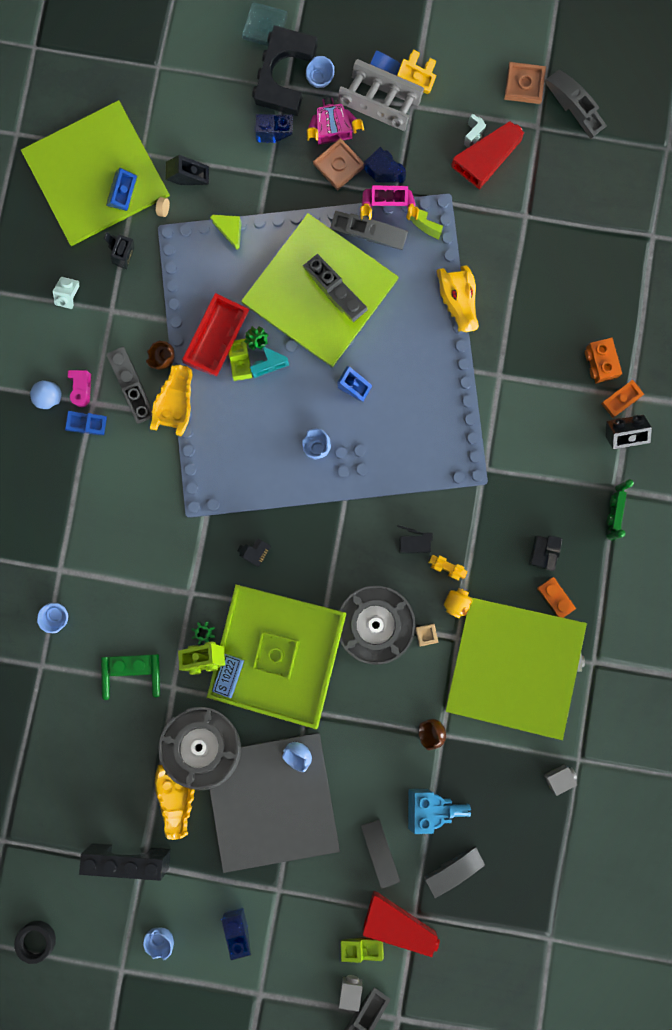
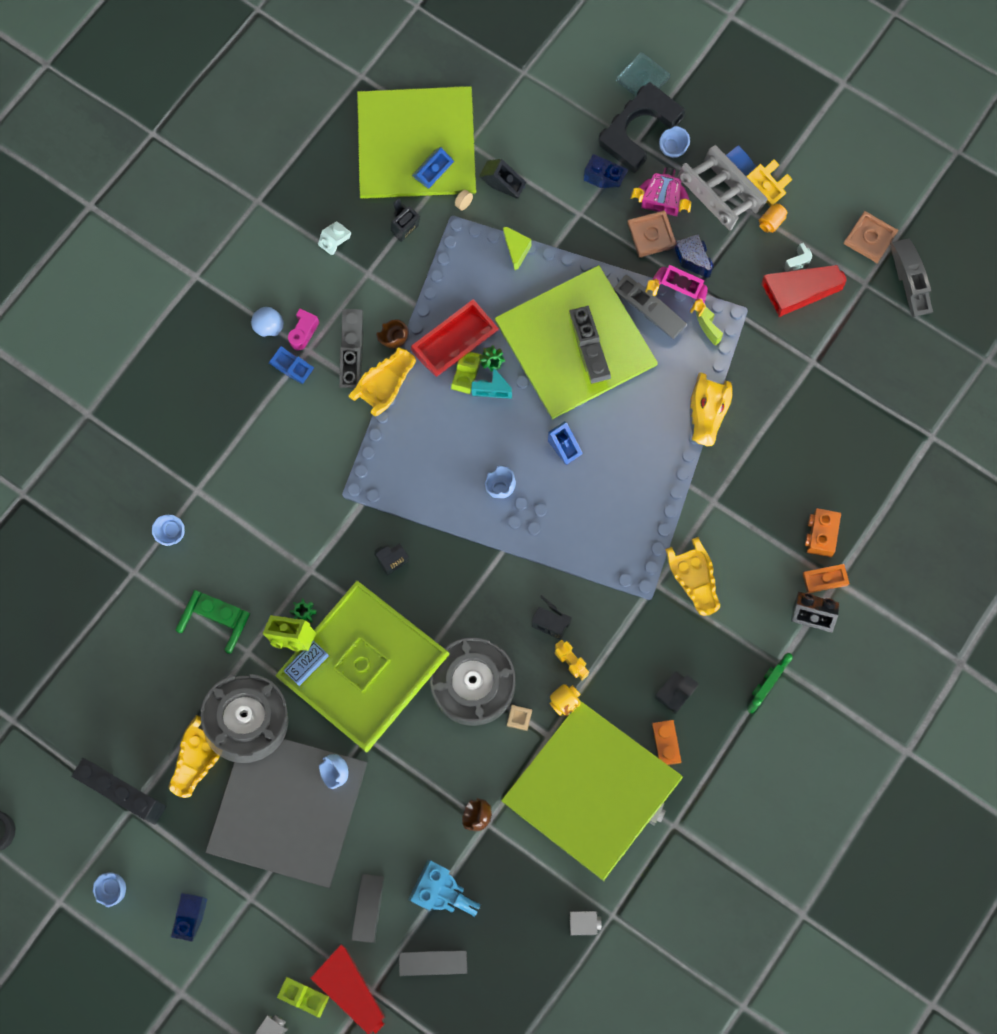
camera: 25 degrees right, 10 degrees down
none -> yellow animal [665,537,720,616]
none -> light orange brick [759,203,787,233]

